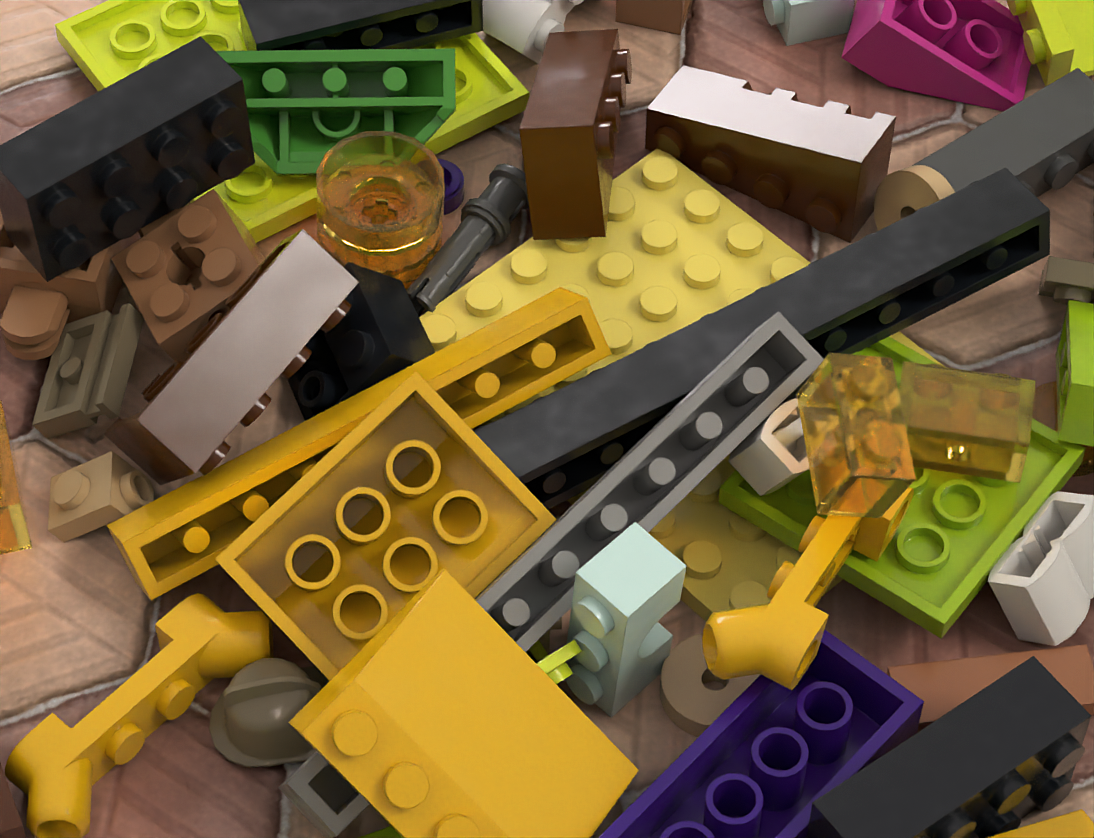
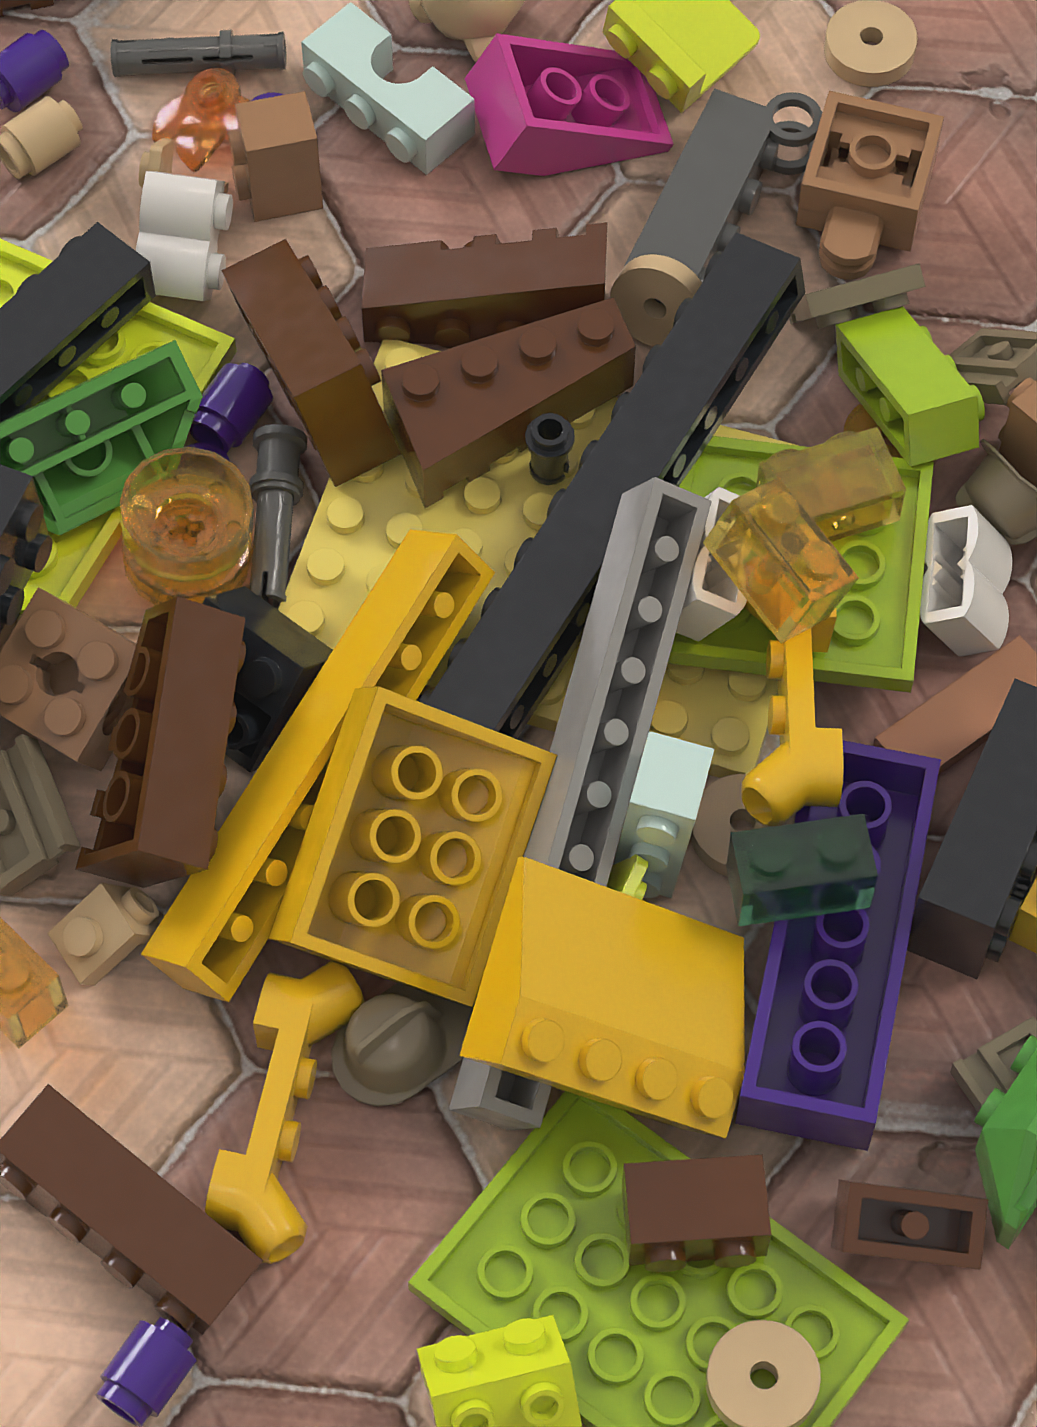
camera: 30 degrees left, 10 degrees up
none -> dark purple brick [189,363,273,453]
none -> reddish brown wedge [381,298,636,508]
none -> black pin [525,413,575,485]
none -> clear green brick [726,814,878,926]

